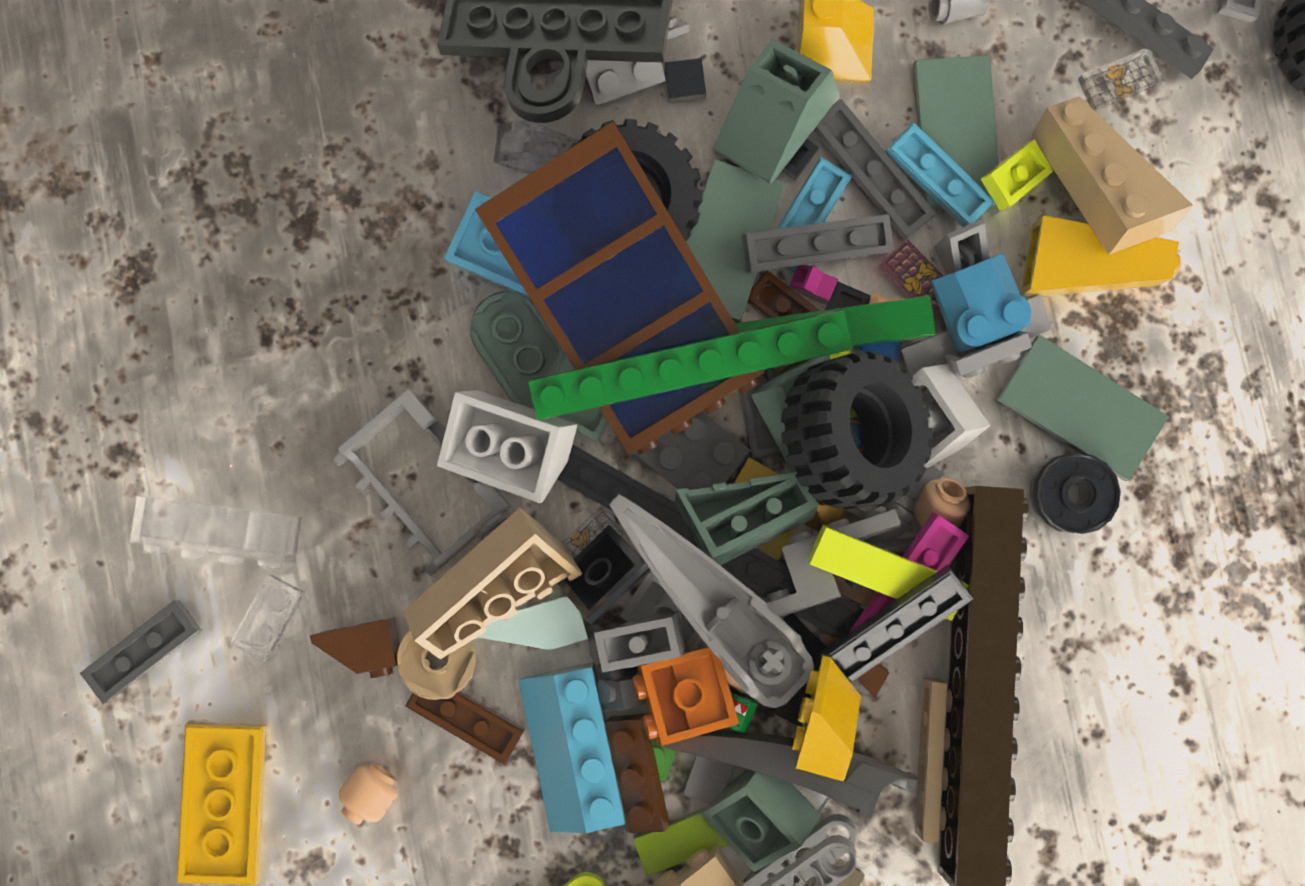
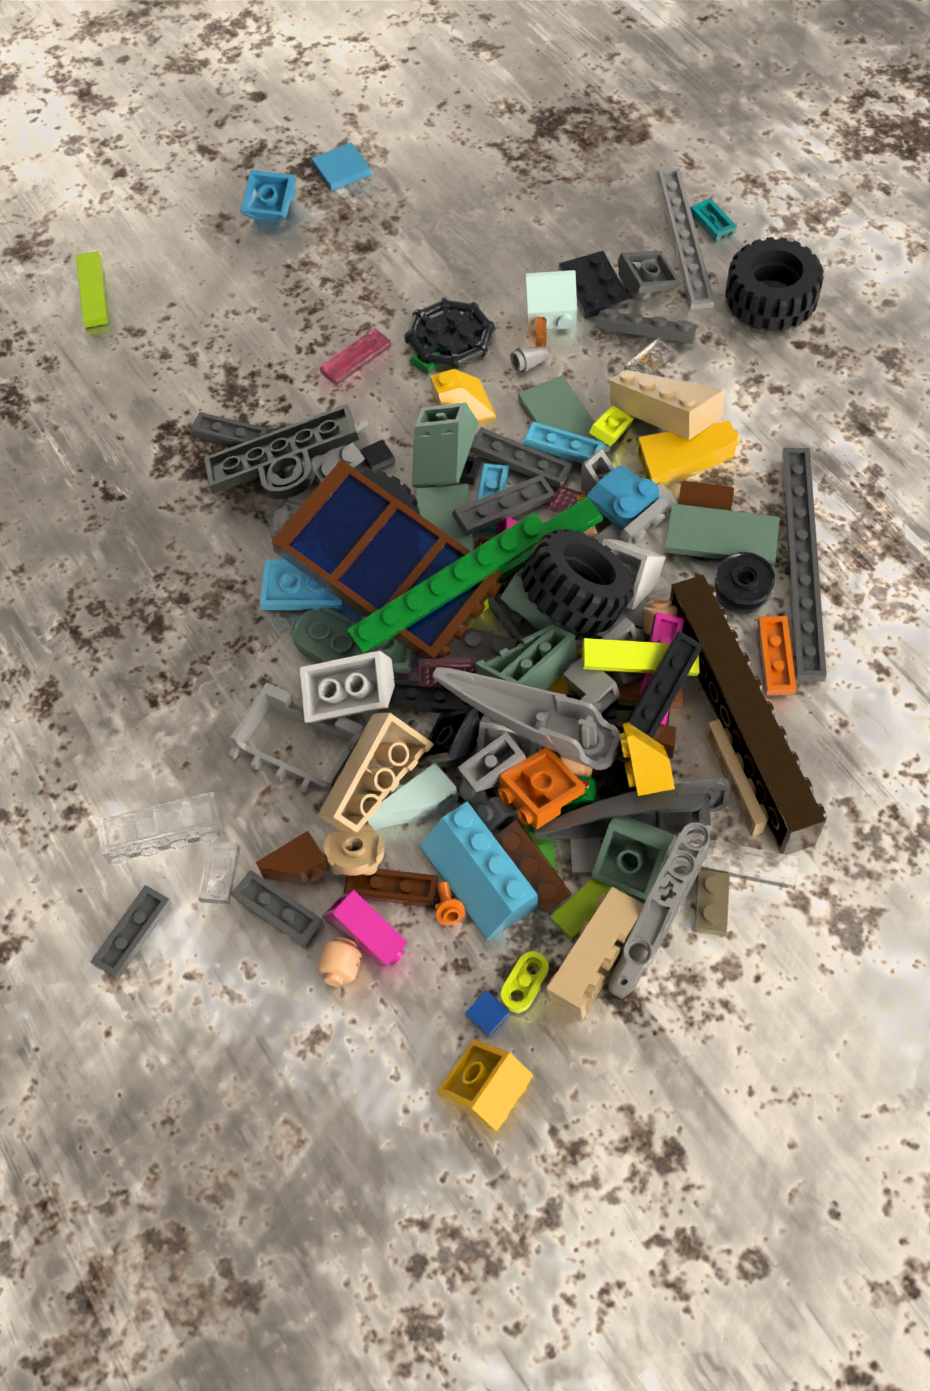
camera: 10 degrees left, 25 degrees down
yellow tile [177,723,267,885] -> none
none -> dark grey plate [231,870,323,947]
none -> dark pink slope [321,890,408,967]
none -> clear pink tile [419,657,477,686]
none -> orange plate [435,882,466,926]
none -> reddish brown slope [678,481,734,511]
none -> orange plate [757,616,797,696]
none -> dark grey plate [782,448,827,682]

